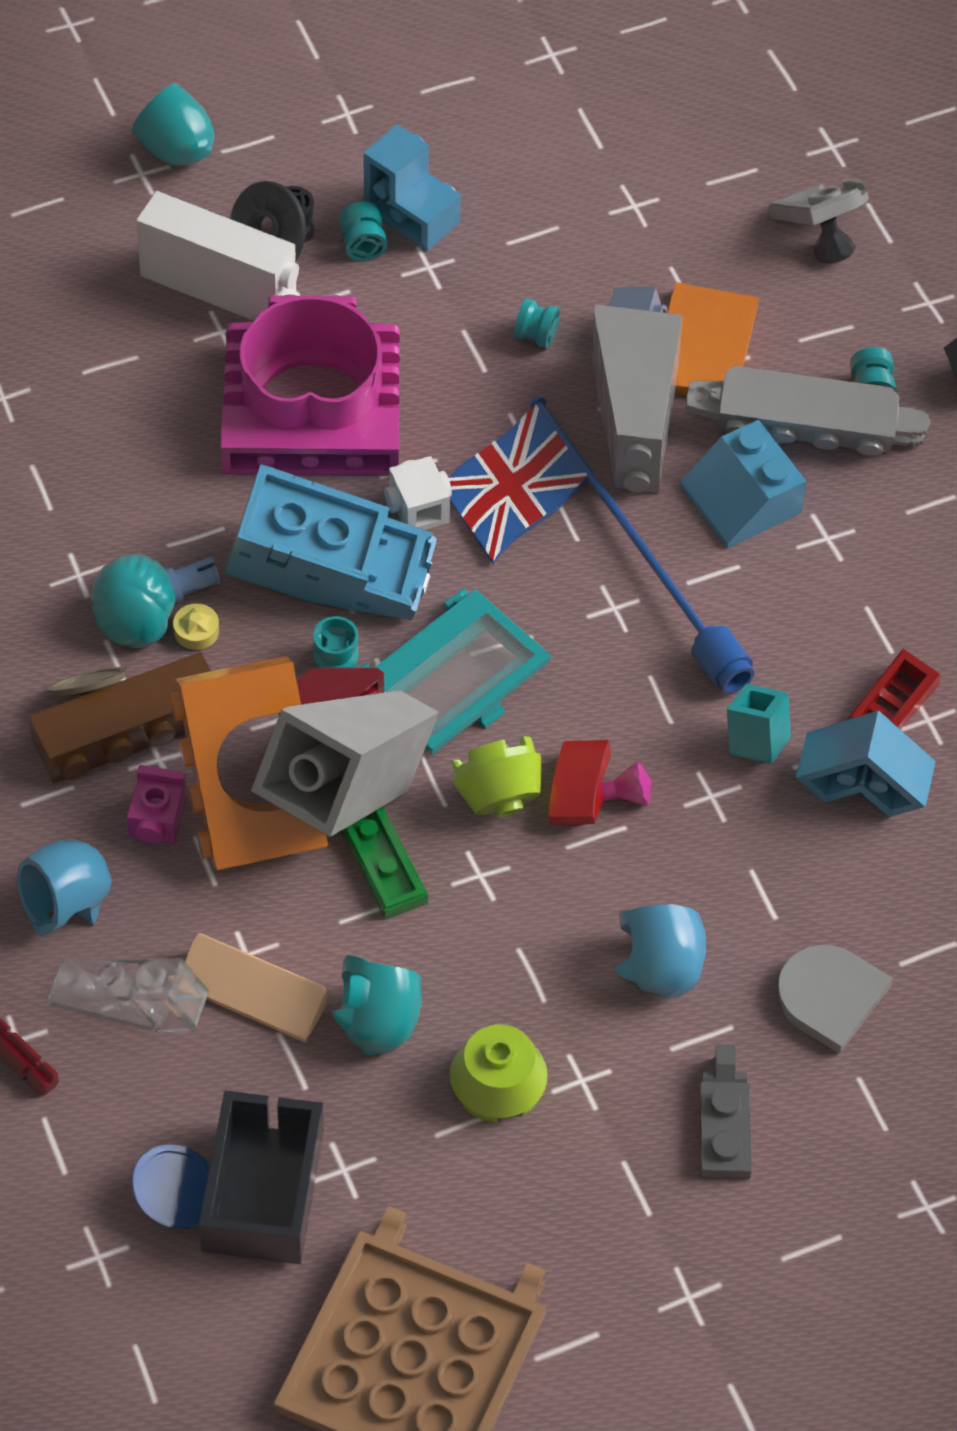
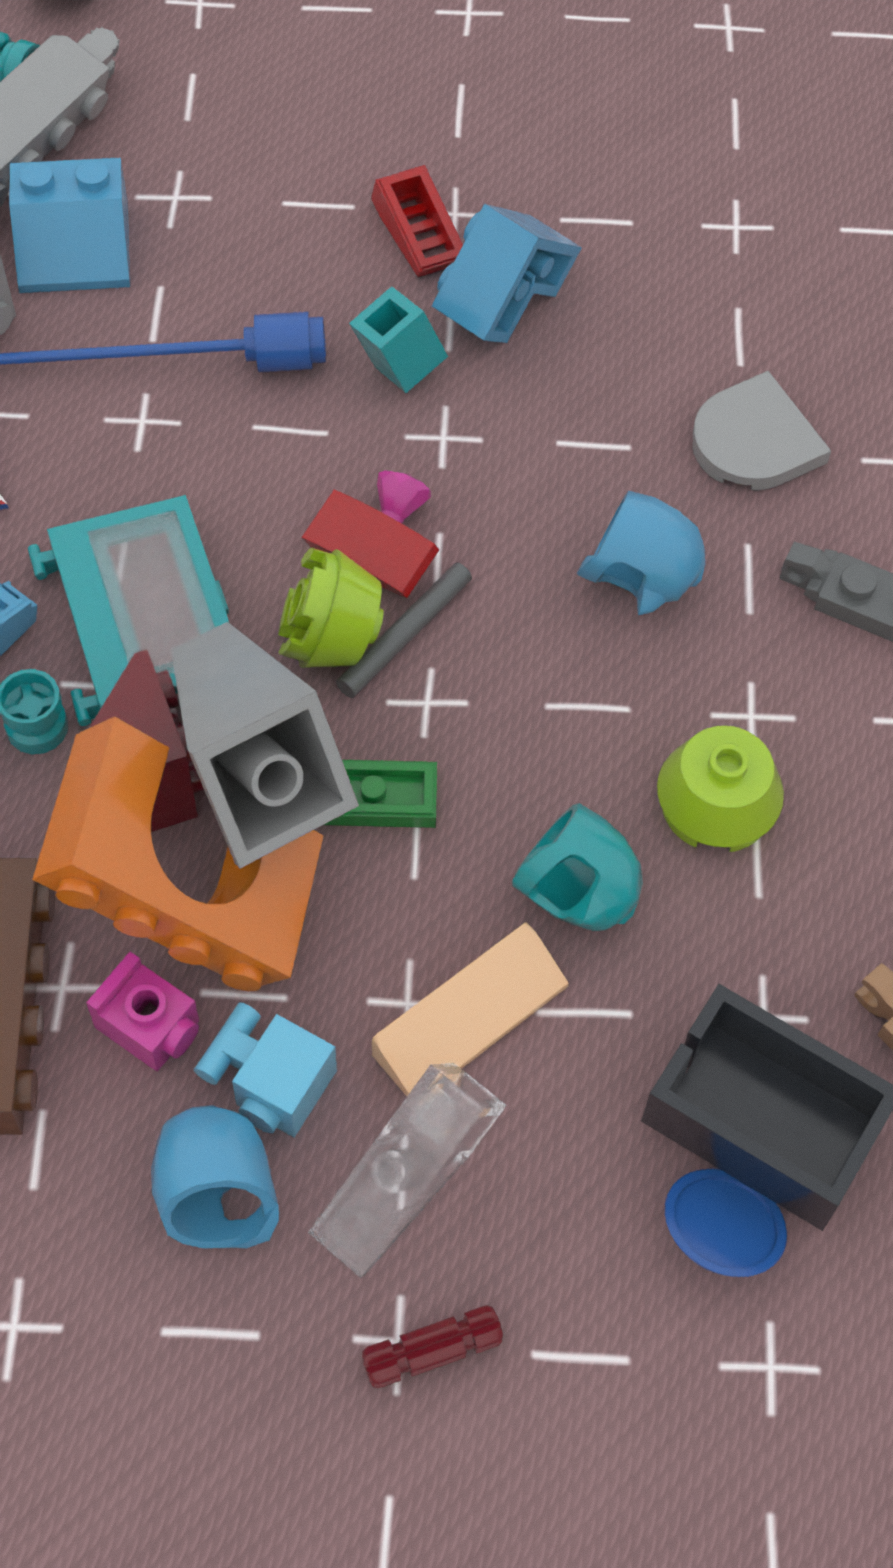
camera: 65 degrees left, 5 degrees up
none -> medium azure brick [194,1002,337,1138]
none -> dark grey bar [336,562,472,698]

